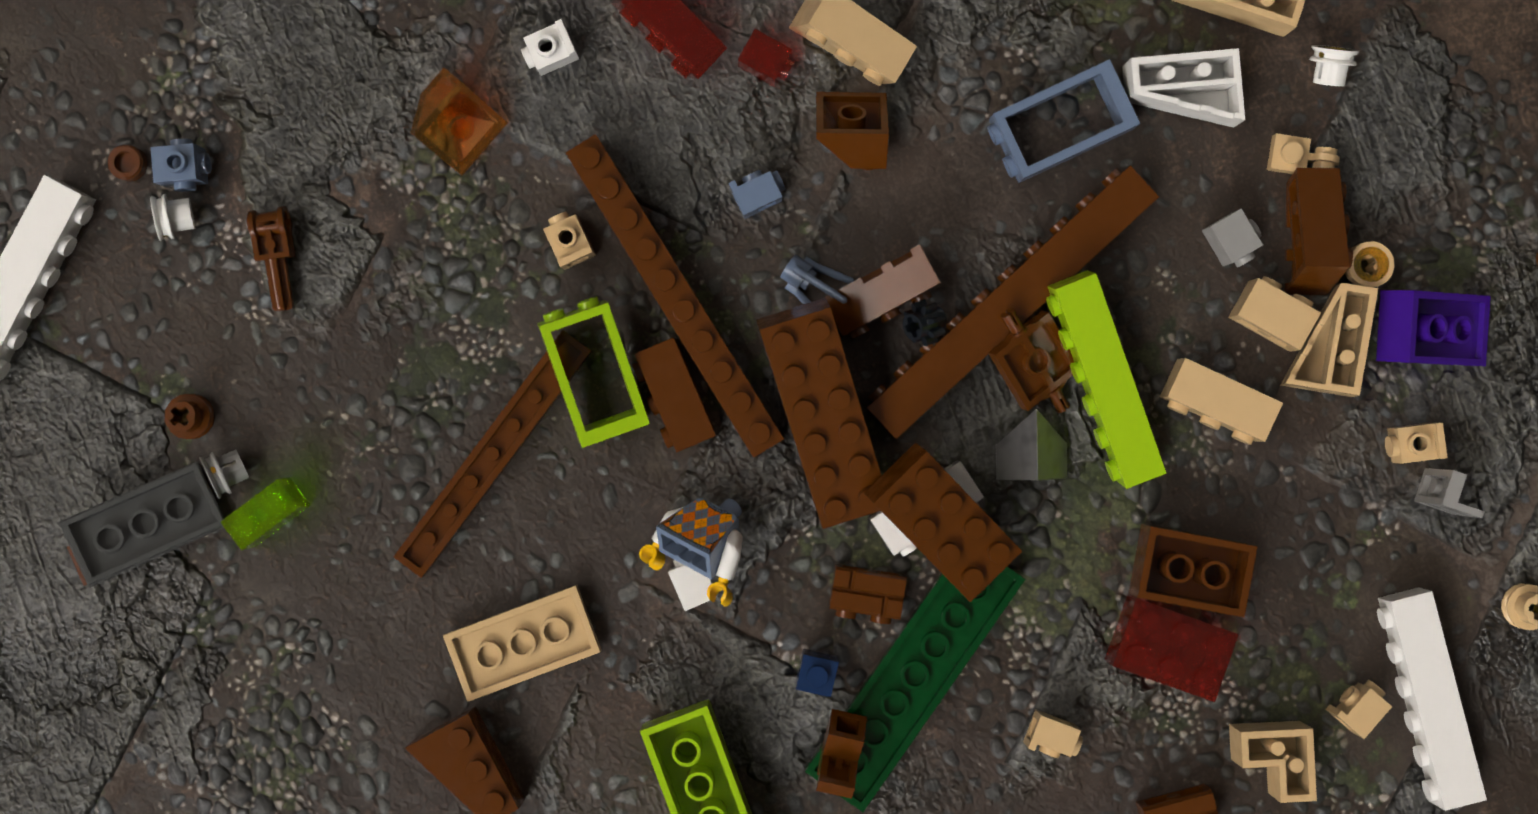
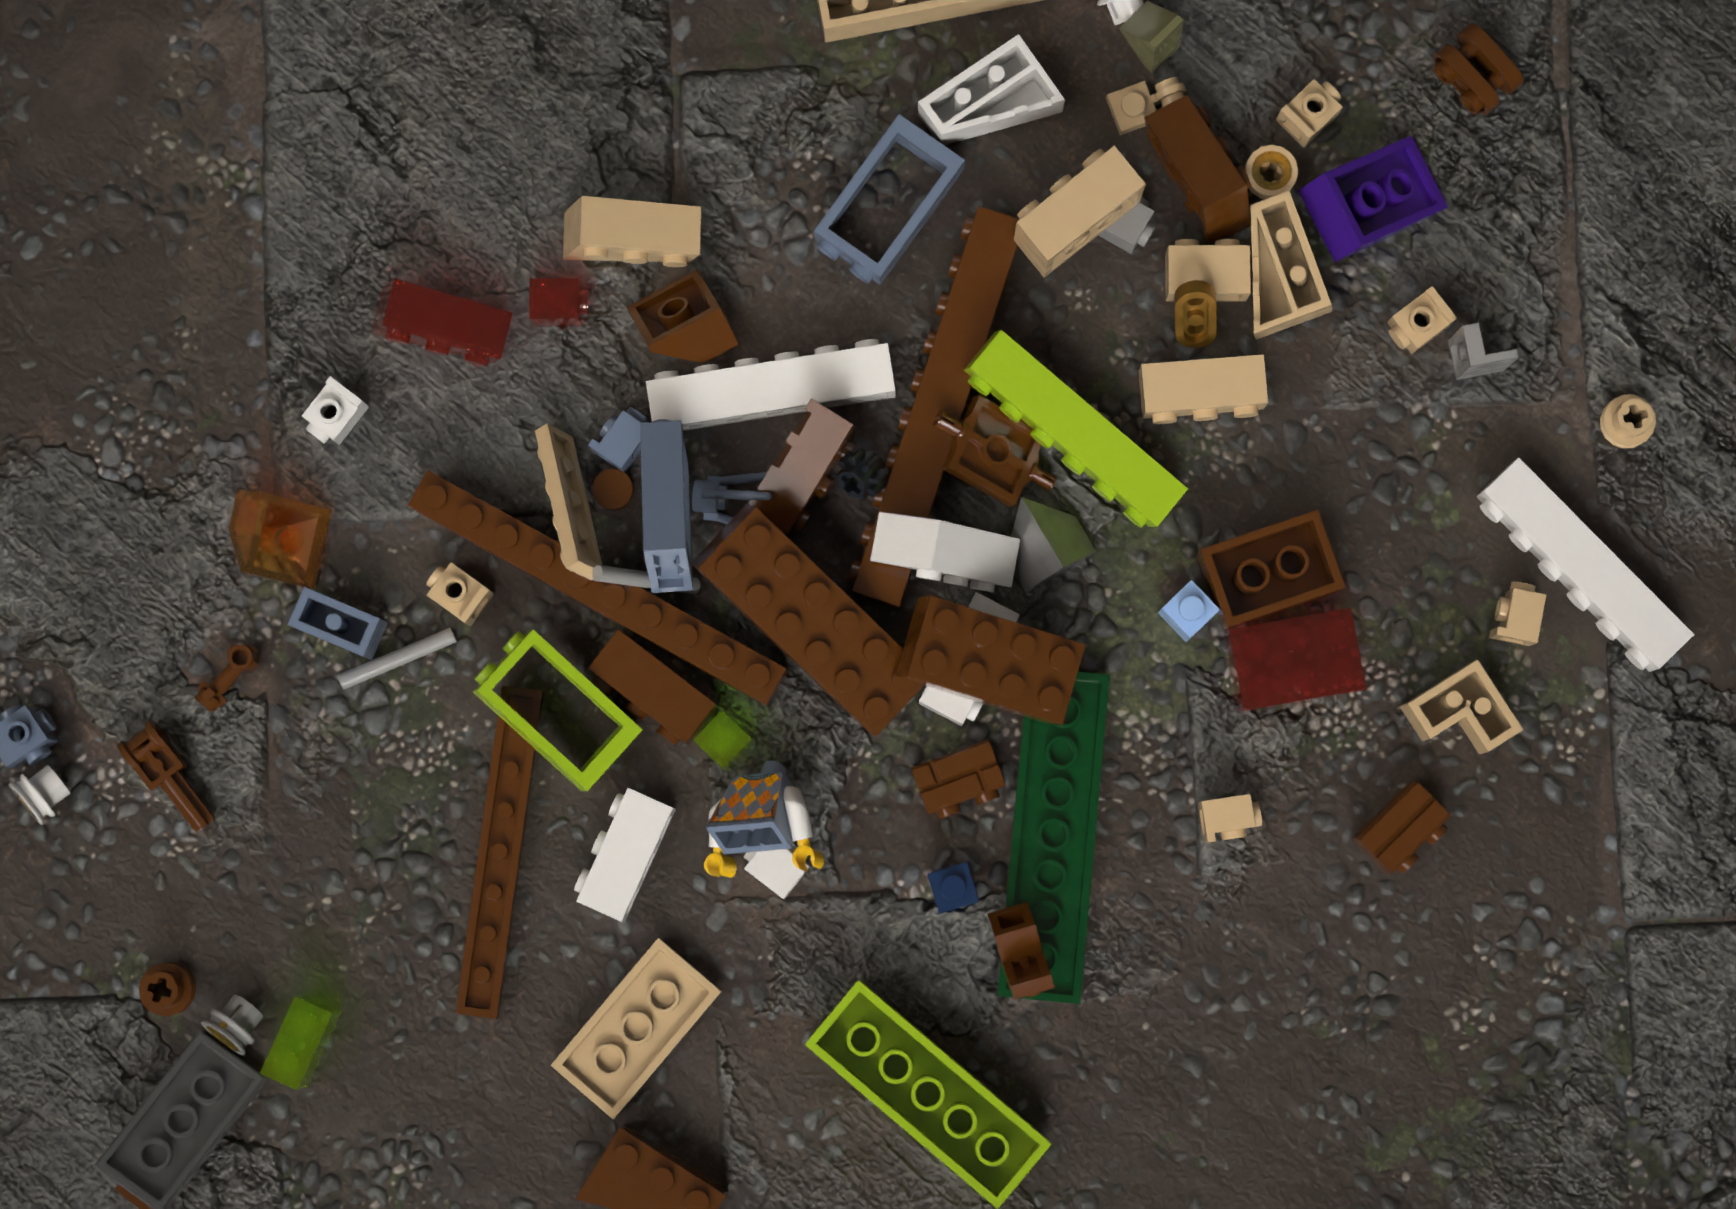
camera: 25 degrees left, 5 degrees down
none -> reddish brown bar [194,643,260,713]
none -> sand blue brick [288,587,388,660]
none -> light grey bar [337,627,457,690]
none -> tan plate [535,423,602,580]
none -> white brick [574,788,676,922]
none -> reddish brown tile [592,469,634,511]
none -> light grey bar [592,565,700,594]
none -> sand blue window [640,419,693,593]
none -> white brick [646,339,896,431]
none -> clear neon green brick [693,710,754,771]
none -> white wedge [870,512,1020,593]
none -> tan brick [1014,145,1146,277]
none -> olive slope [1119,1,1184,74]
none -> light blue brick [1158,580,1220,642]
none -> pearl gold plate [1174,280,1217,348]
none -> tan brick [1276,79,1343,148]

